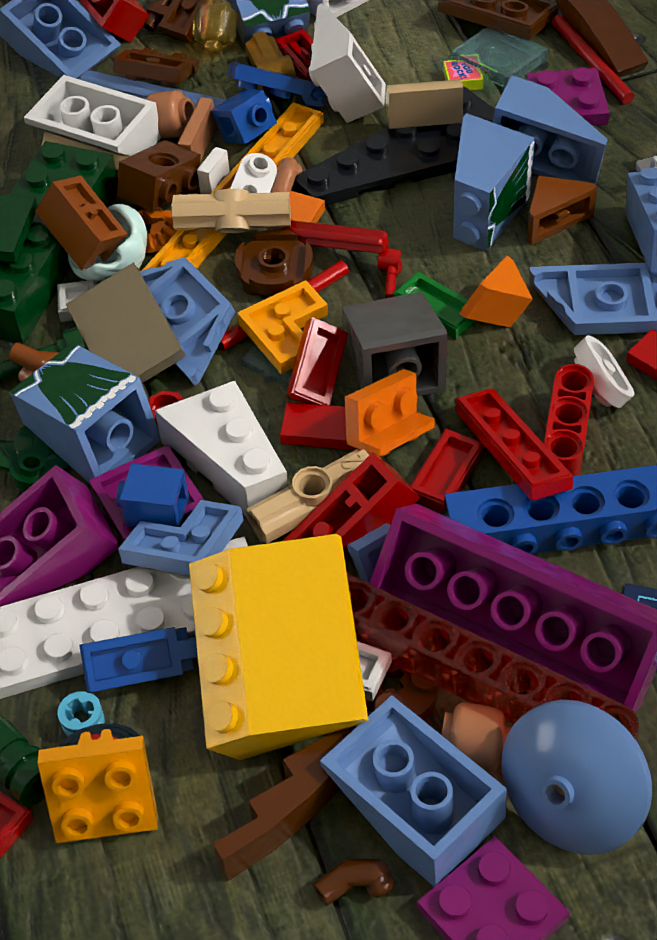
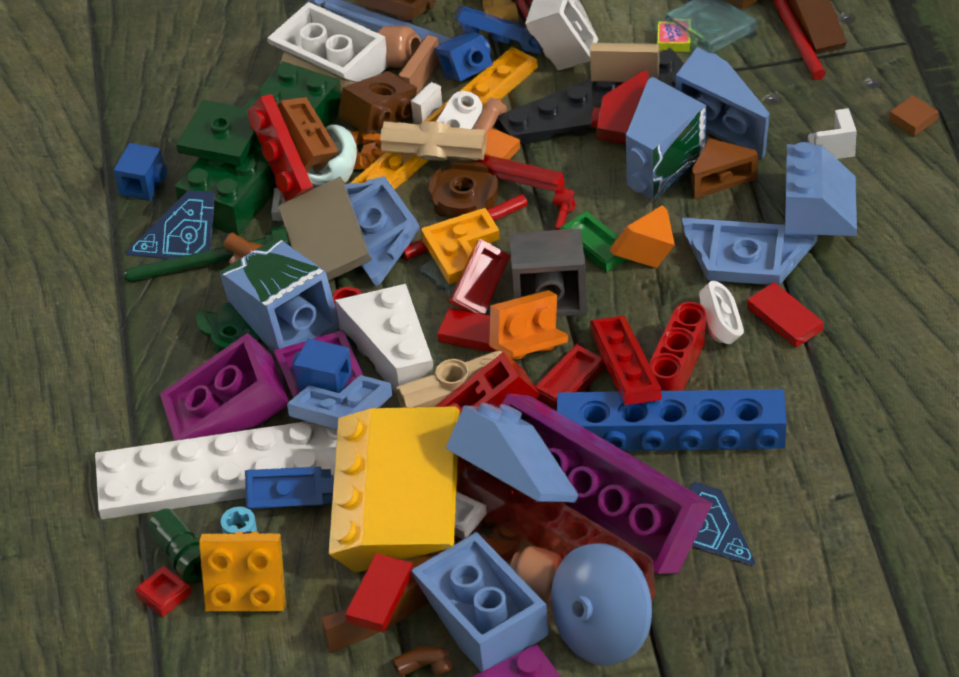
camera: 10 degrees right, 5 degrees down
magenta plate [526,68,610,126] -> none
none -> red plate [246,94,313,202]
none -> red tile [345,553,413,633]
none -> medium blue slope [446,403,578,502]
none -> red slope [591,71,649,145]
none -> dark blue sticker [647,160,697,207]

